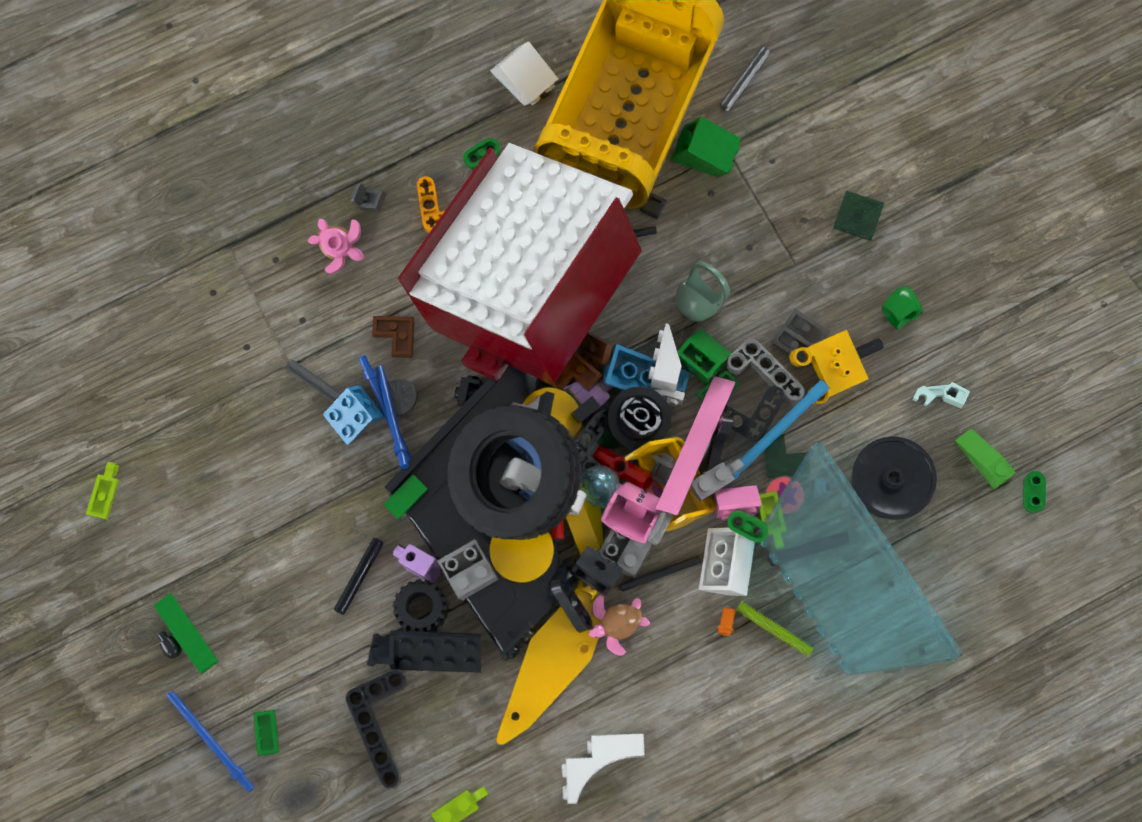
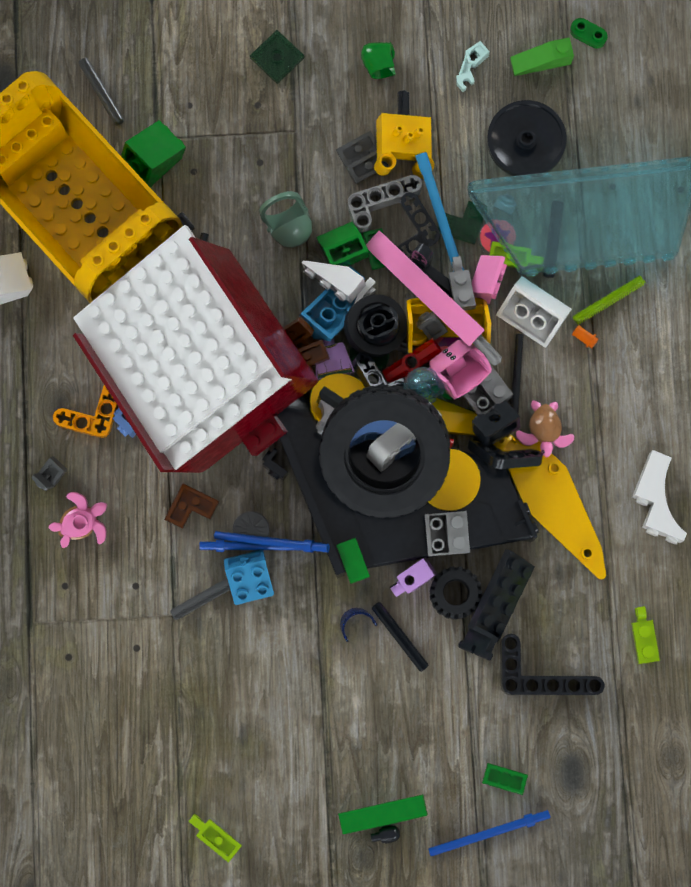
camera: 65 degrees left, 5 degrees up
green plate [463,138,501,170] -> none
black piece [570,396,600,424] -> none
green plate [727,510,769,542] -> none
none -> clear blue helmet [340,608,377,642]

